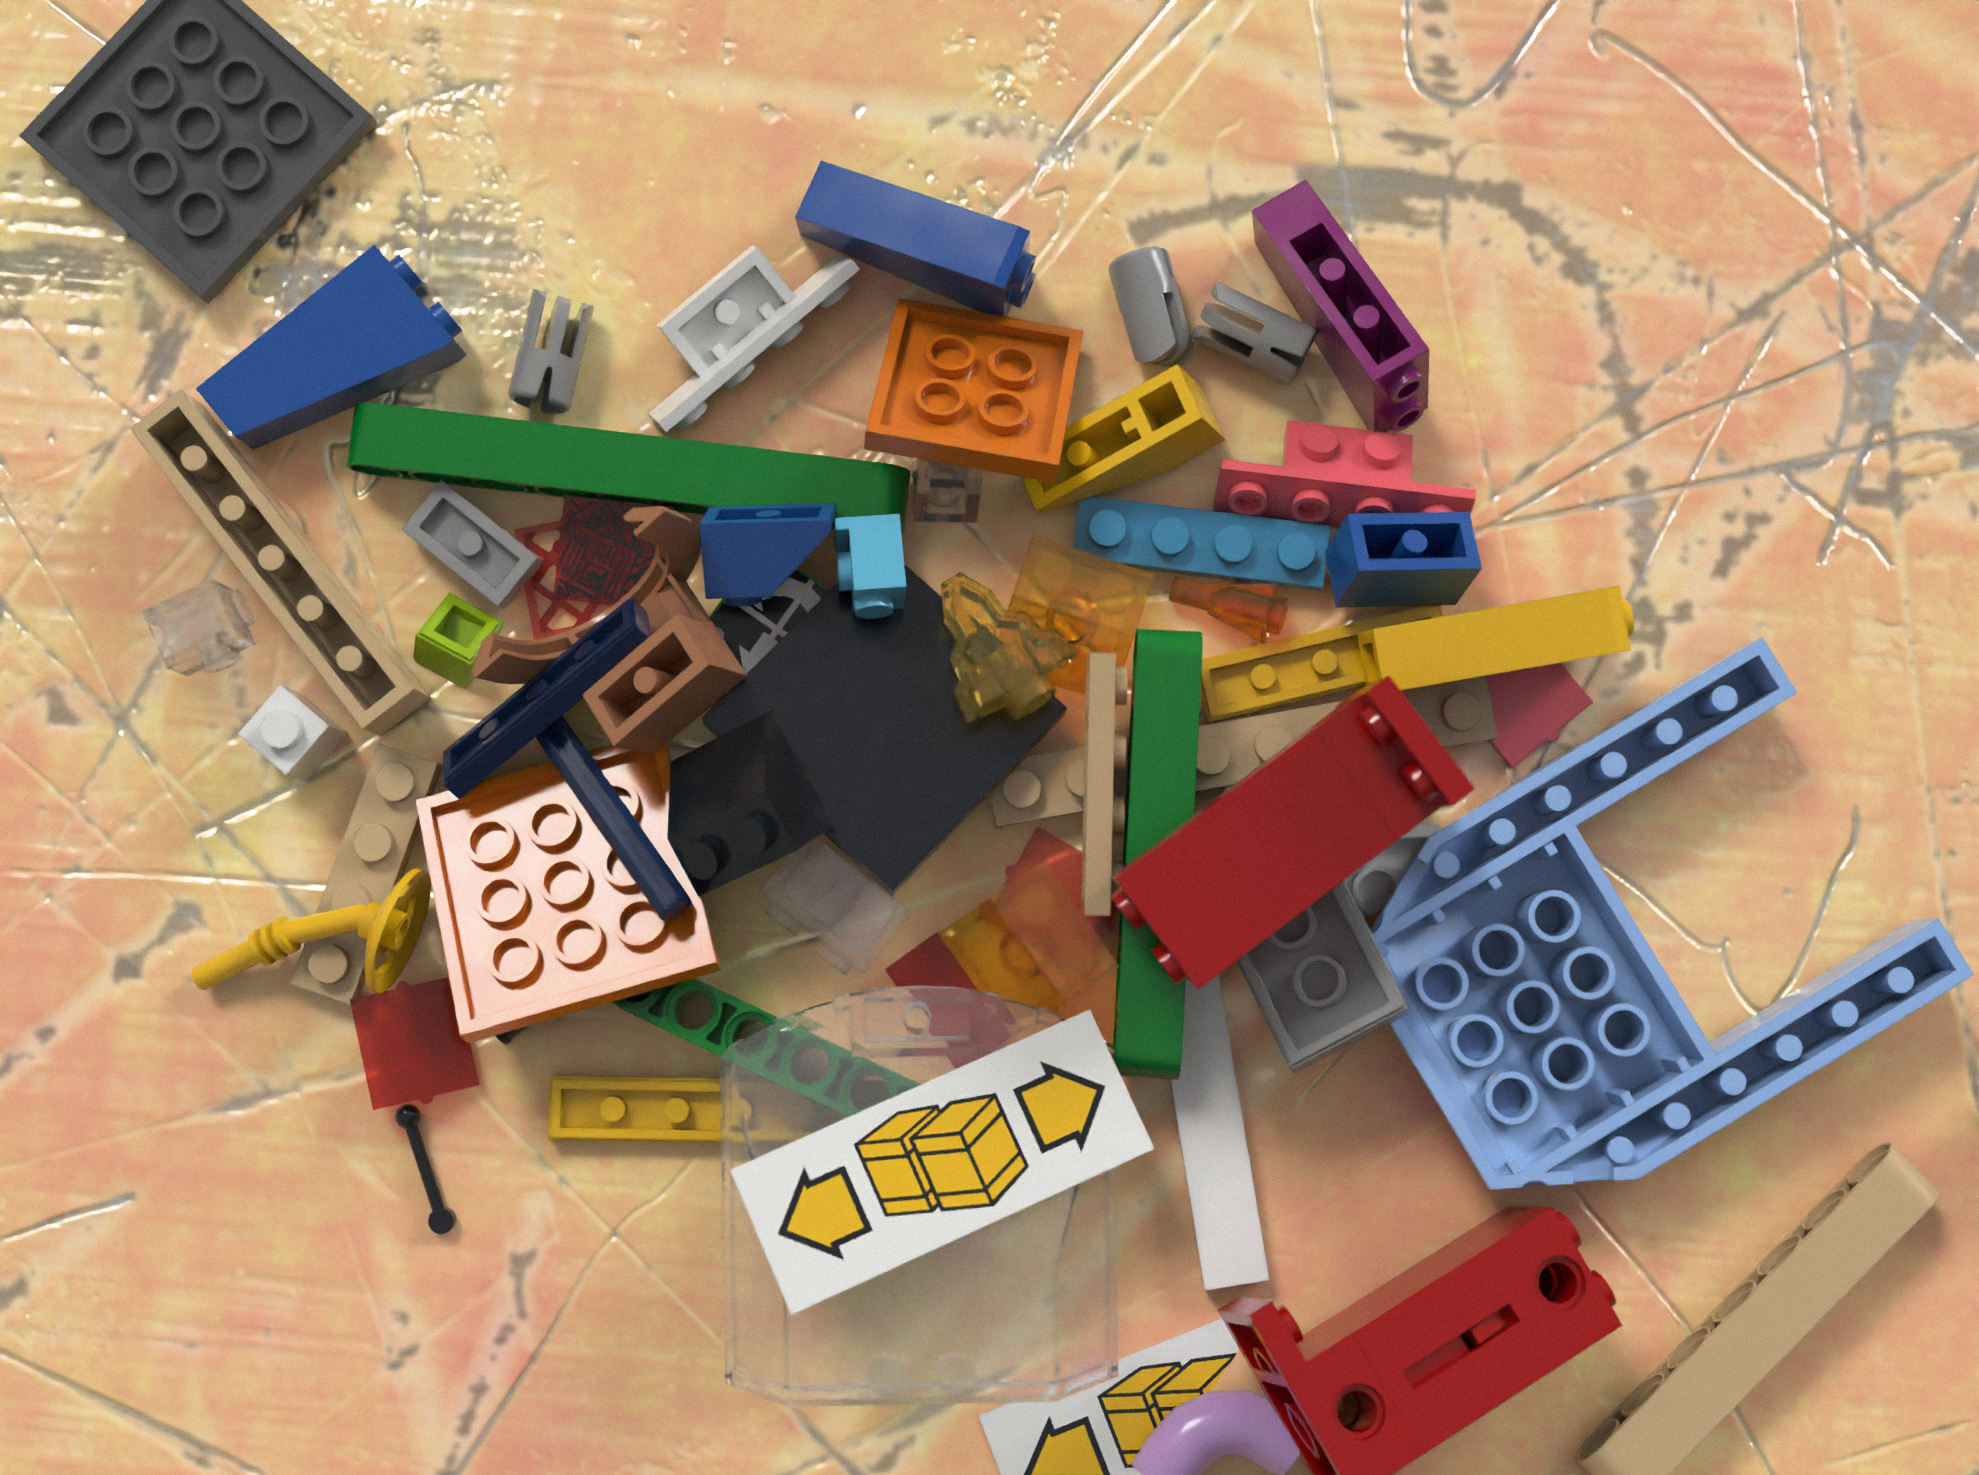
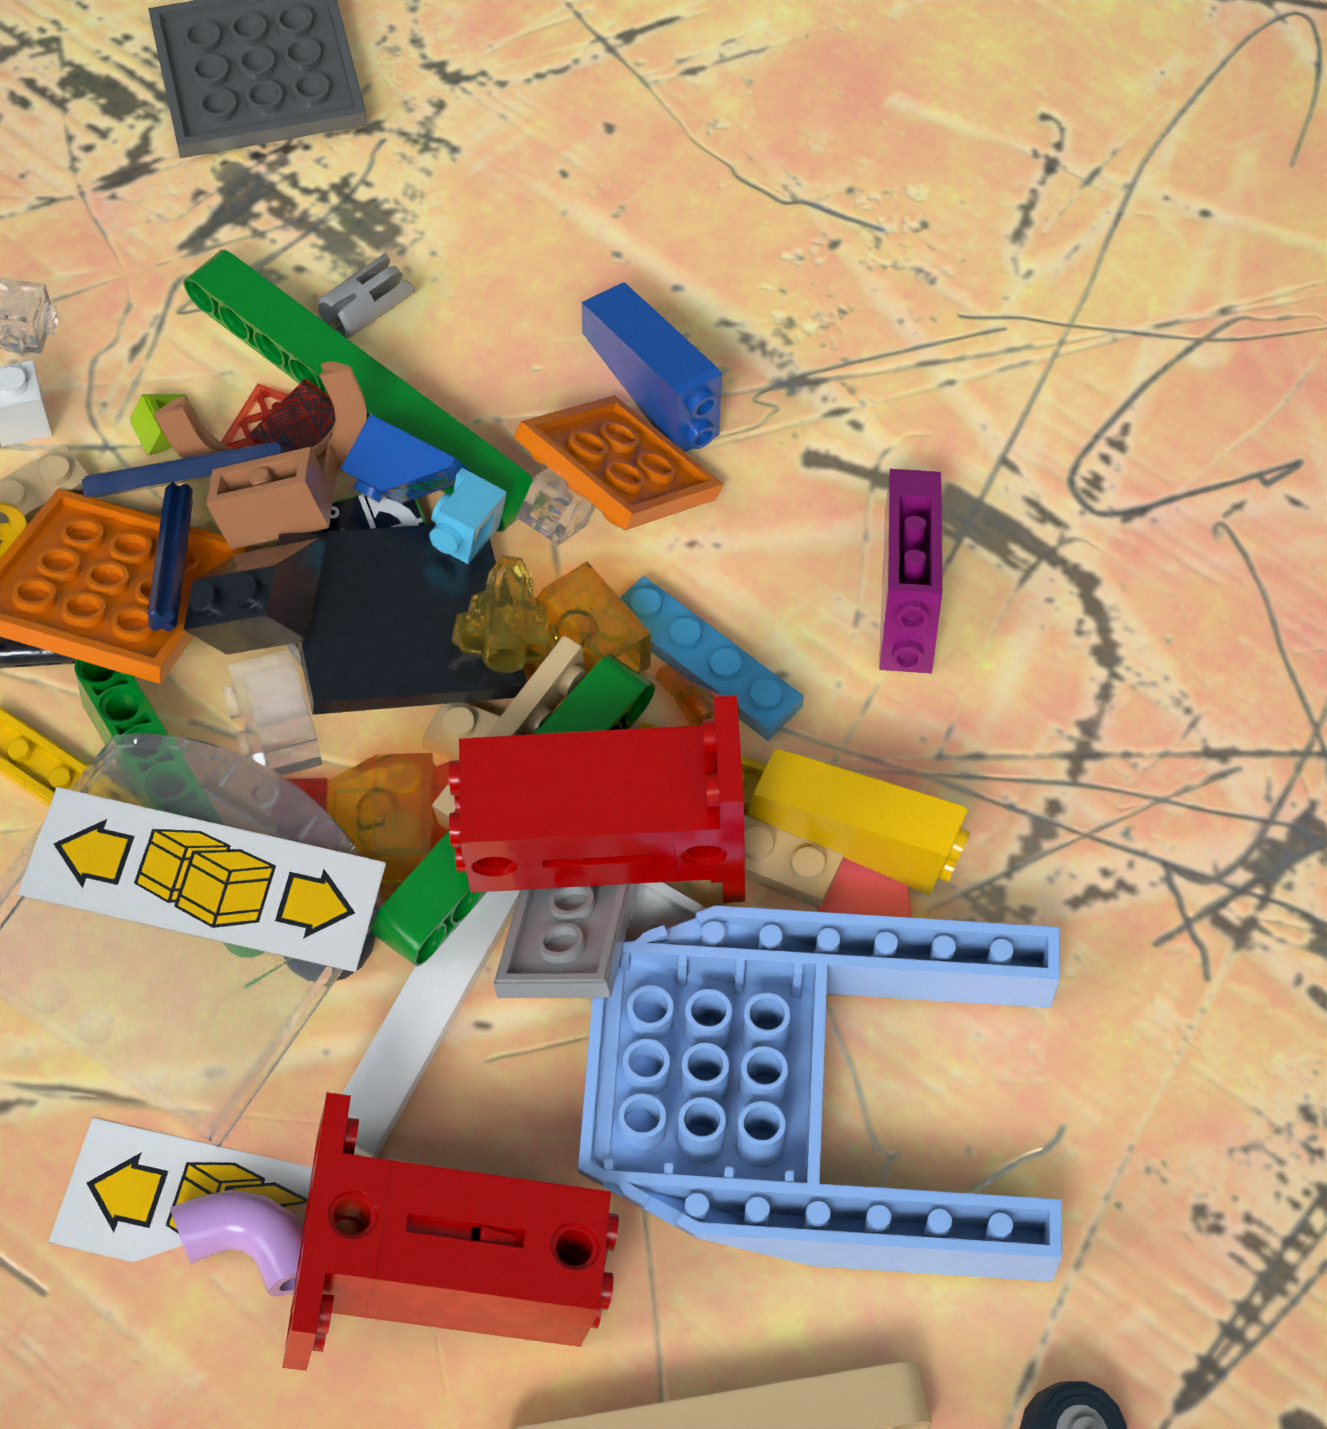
camera: 30 degrees right, 25 degrees down
tan brick [129,389,431,736] -> none
blue slope [196,245,467,450] -> none
light grey plate [402,480,543,610] -> none
white bracket [648,245,860,432] -> none
yellow slope [1022,364,1226,514] -> none
light grey arm [1108,246,1194,367] -> none
light grey arm [1191,281,1317,384] -> none
coral bracket [1213,420,1476,526] -> none
blue brick [1325,512,1482,608] -> none

